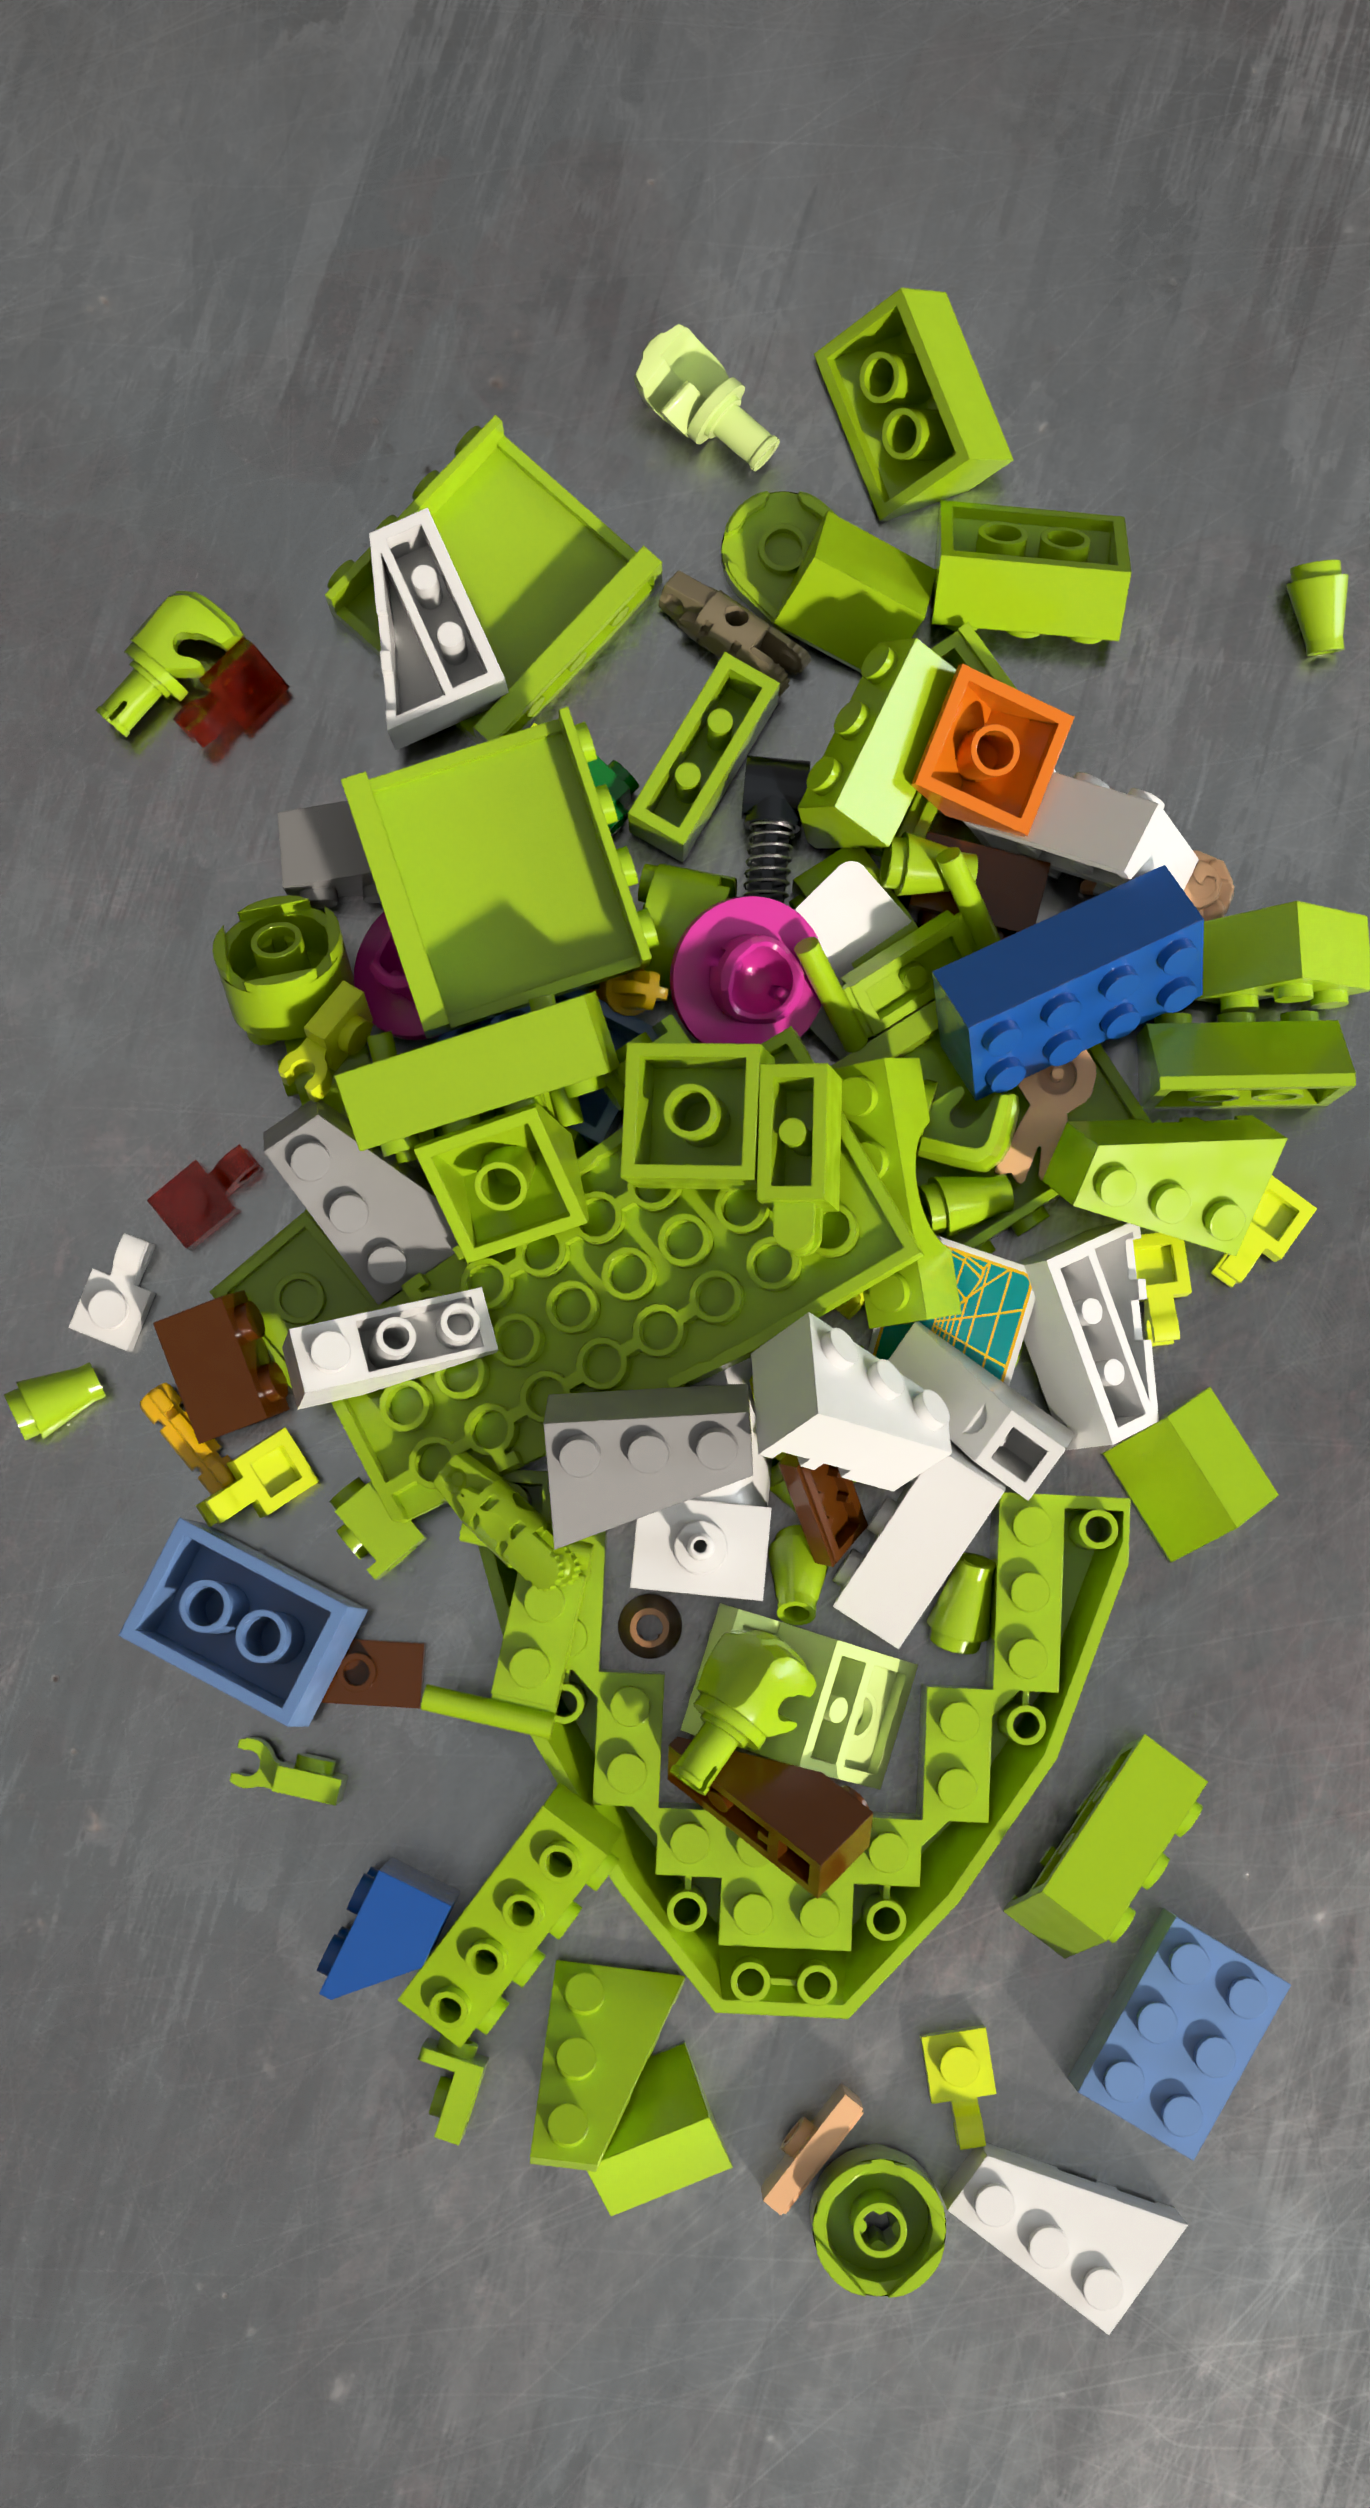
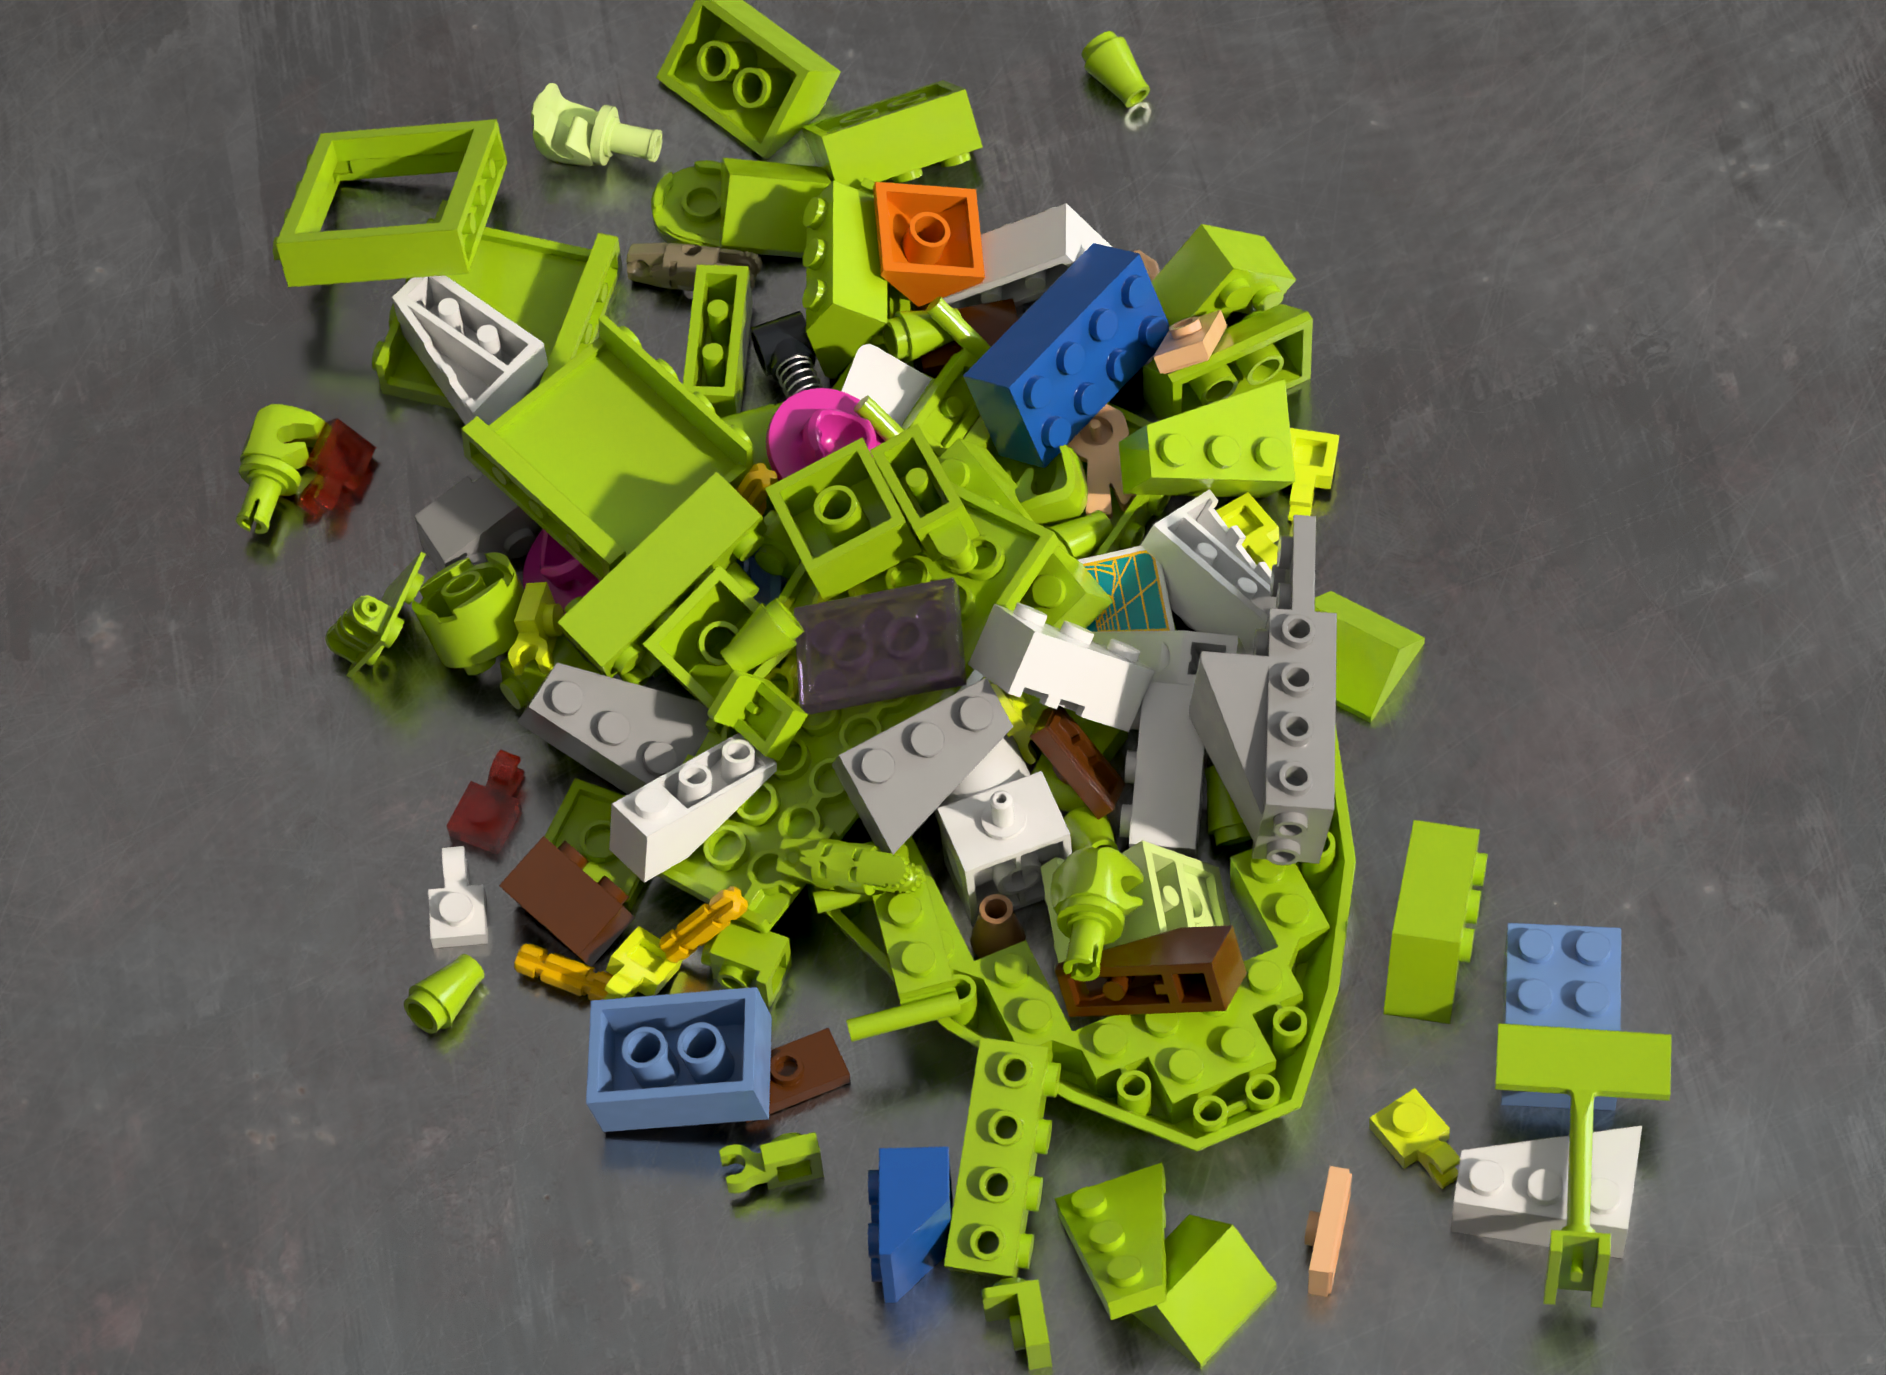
camera: 20 degrees left, 25 degrees down
lime brick [809,2143,946,2298] -> none
none -> lime window [273,119,508,287]
none -> lime hinge [325,552,426,678]
none -> yellow axle [659,886,748,963]
none -> lime bracket [707,670,808,761]
none -> lime cone [720,598,804,673]
none -> plate [794,577,967,715]
none -> light nougat plate [1153,310,1227,374]
none -> light grey wedge [1189,515,1337,865]
none -> lime piece [1495,1023,1672,1308]

